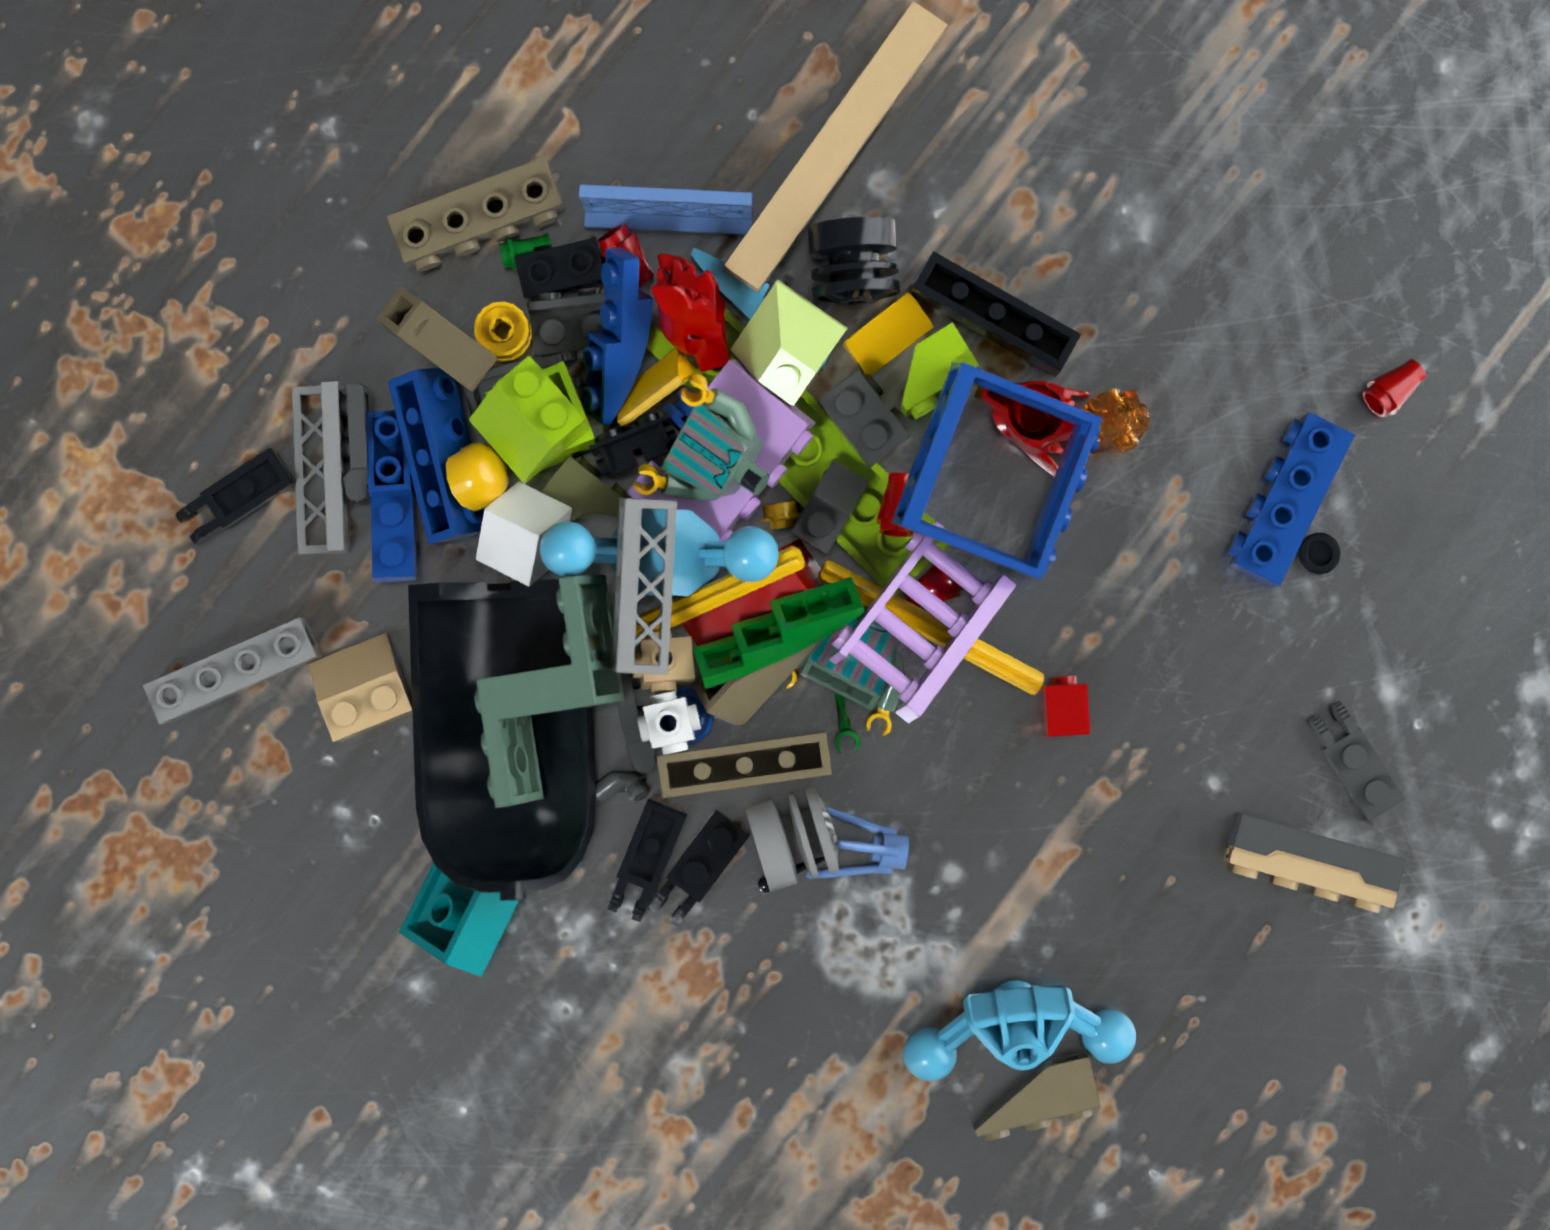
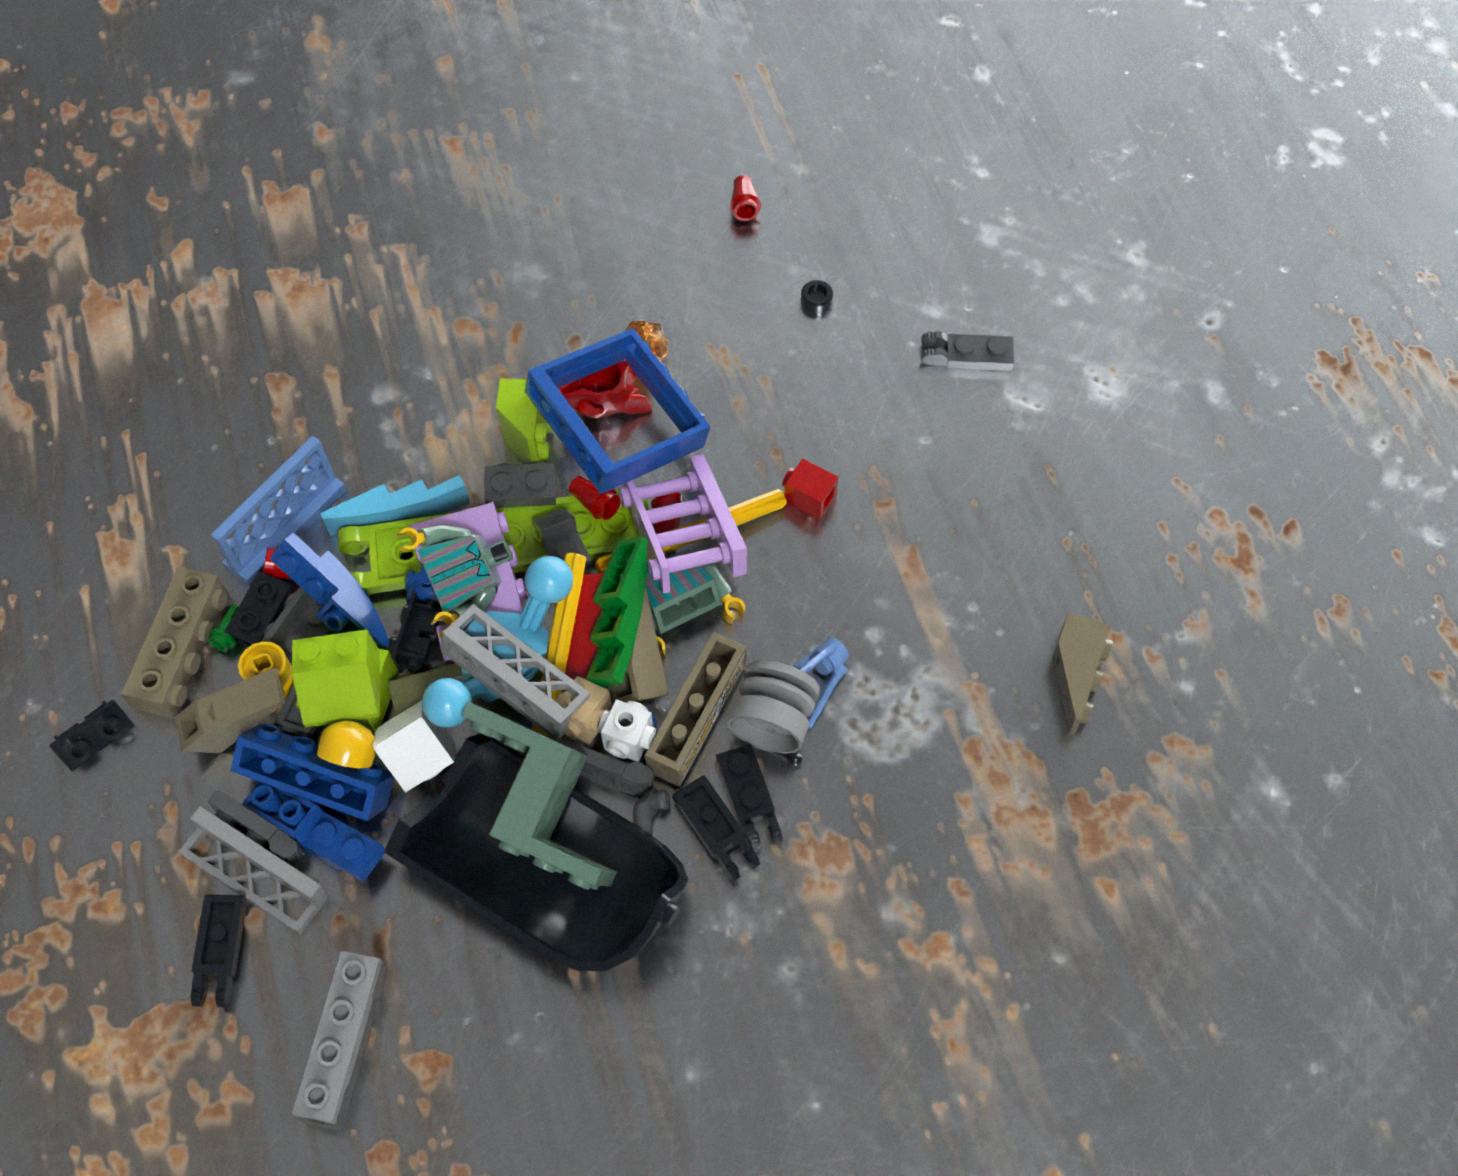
camera: 55 degrees left, 25 degrees down
tan slope [309,632,412,742] -> none
teal slope [399,862,519,977] -> none
yellow slope [617,348,697,427] -> none
red piece [650,253,731,373] -> none
tan tile [723,1,948,293] -> none
yellowish green slope [731,280,847,407] -> none
black wheel [808,216,900,305] -> none
green hand [834,694,860,754] -> none
yellow slope [843,291,934,376] -> none
medium azure piece [903,980,1136,1081] -> none
black brick [911,251,1082,377] -> none
piece [1223,812,1407,913] -> none
blue brick [1227,412,1355,588] -> none
none -> black hinge [49,699,134,770]

